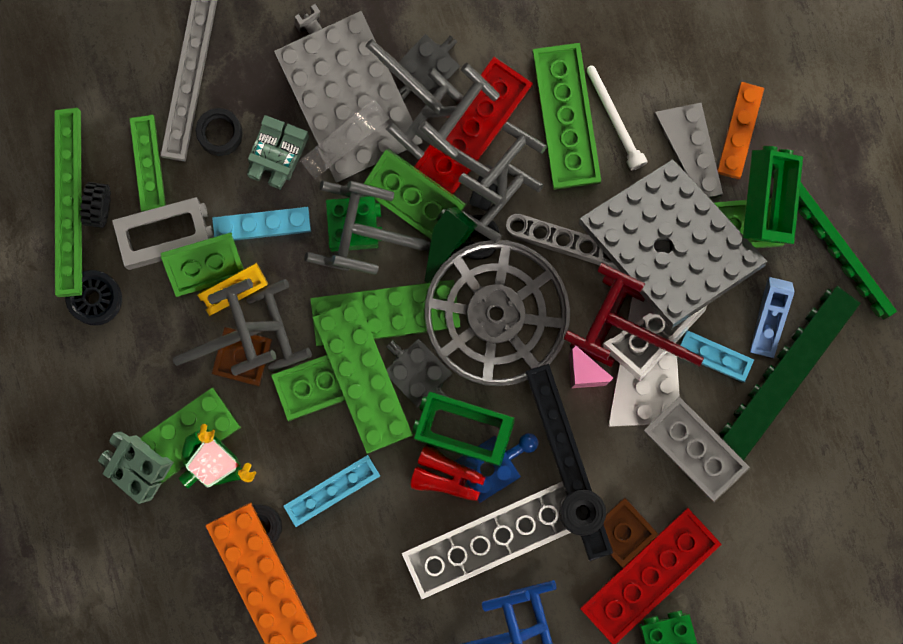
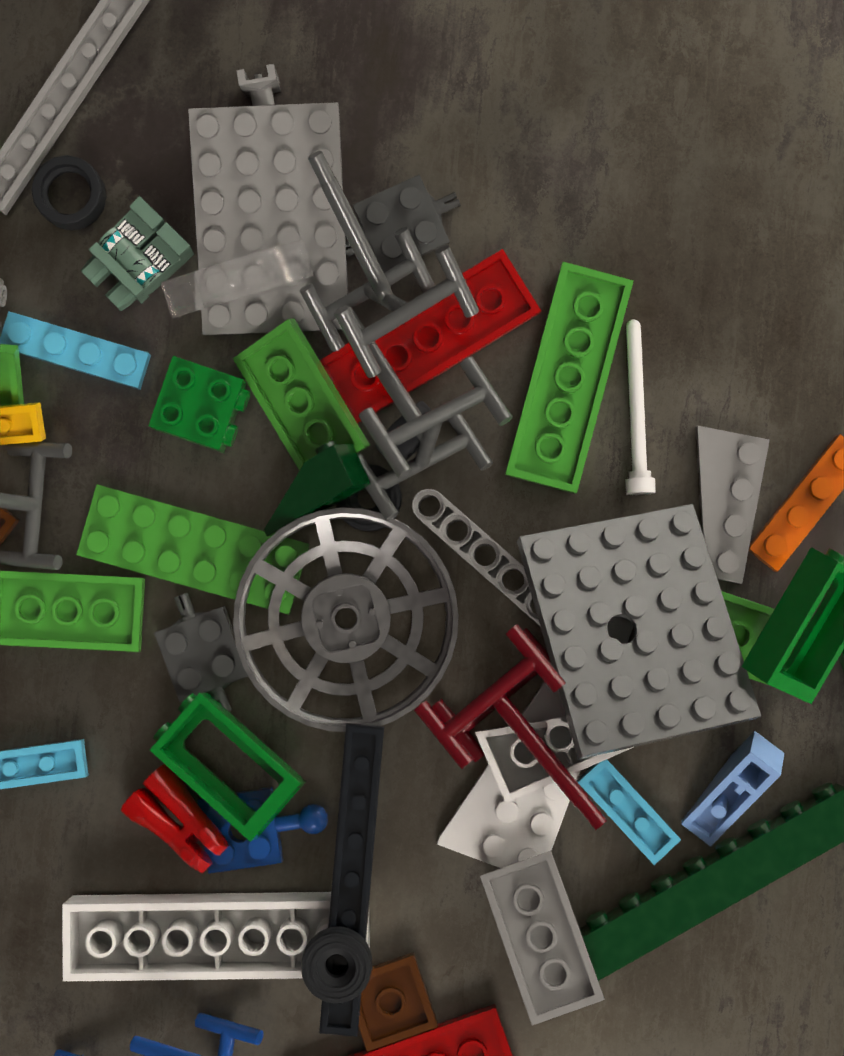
camera: 25 degrees right, 5 degrees up
dark grey piece [304,181,431,275] -> none
bright green plate [312,299,413,454] -> none
bright pink slope [569,346,613,388] -> none

